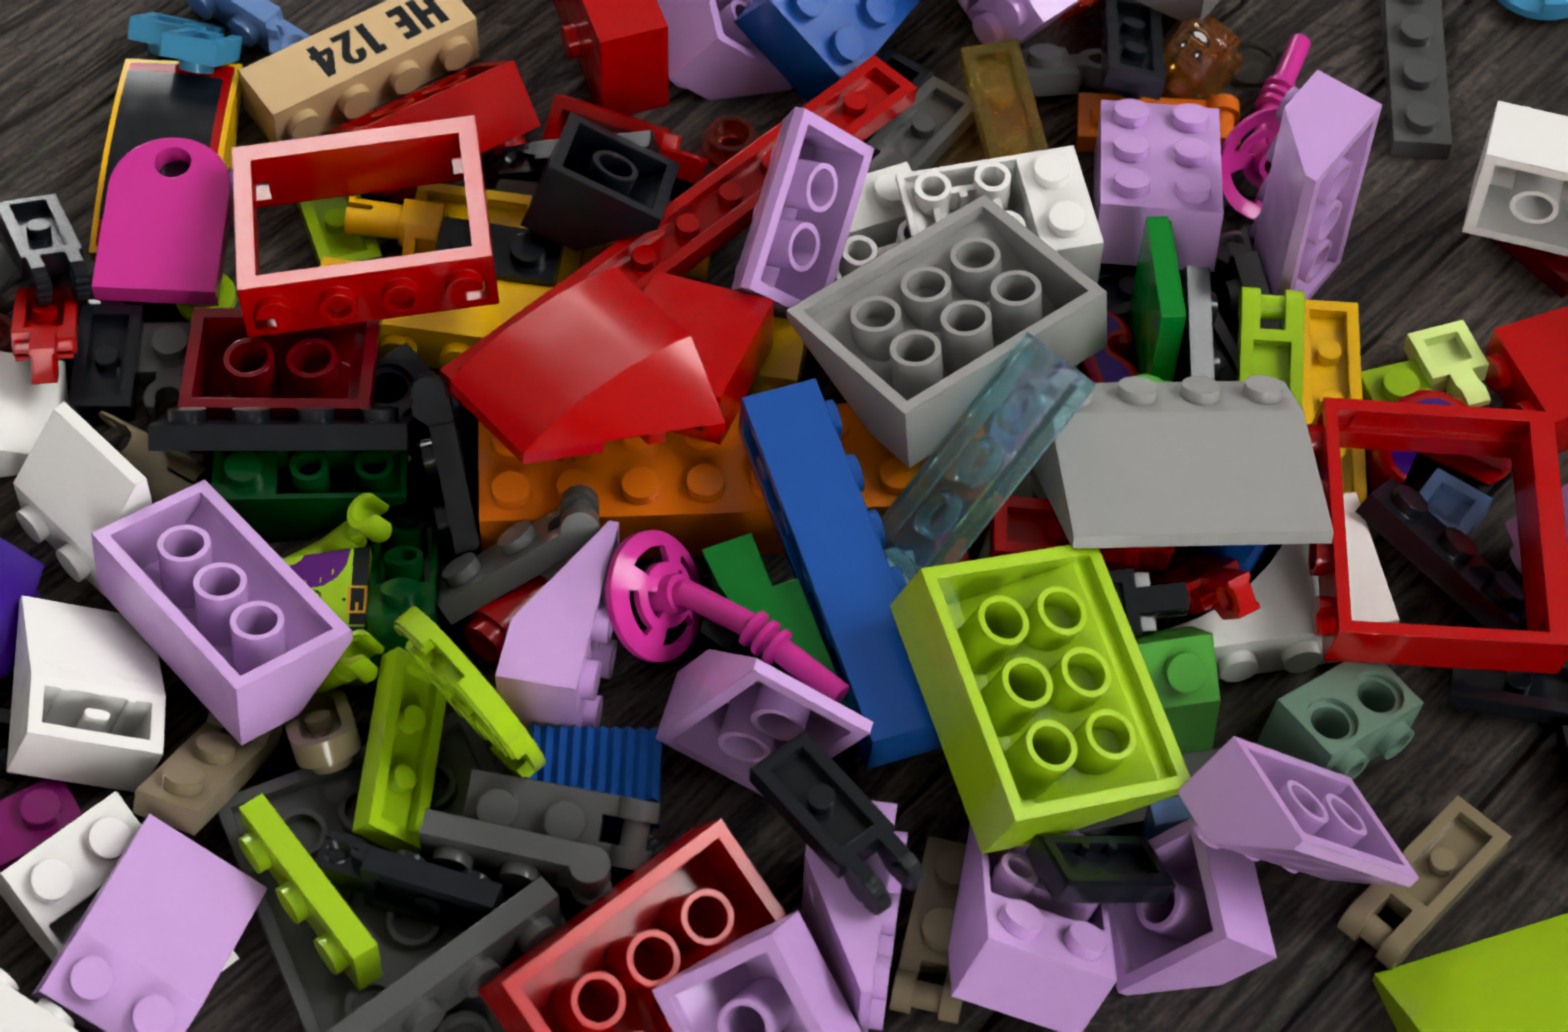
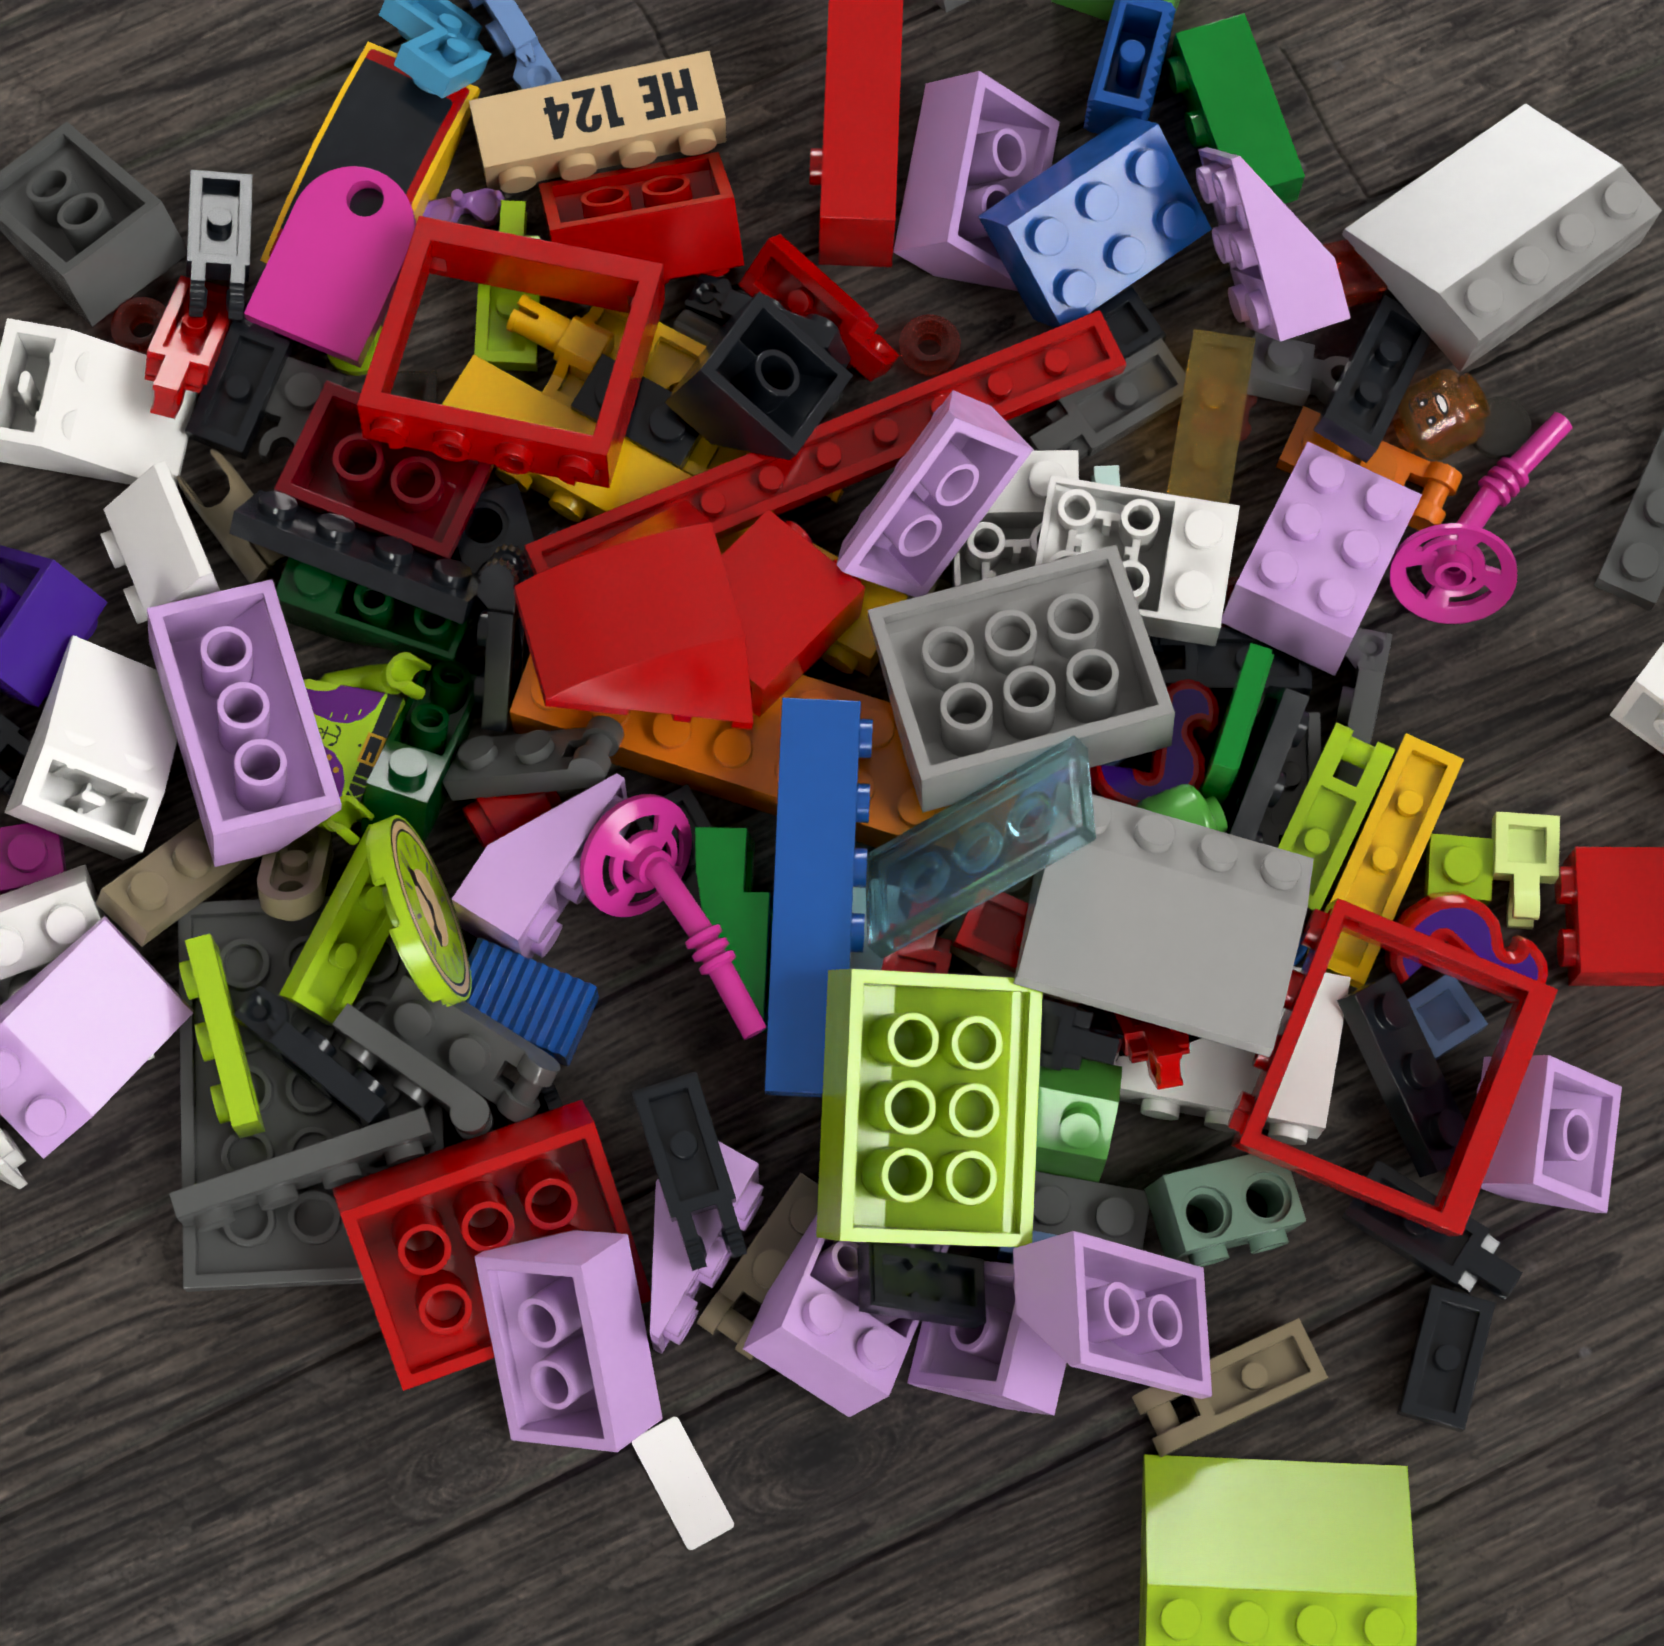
camera: 20 degrees right, 20 degrees up
lavender slope [656,649,873,796] -> none
lavender slope [1249,70,1382,330] -> none

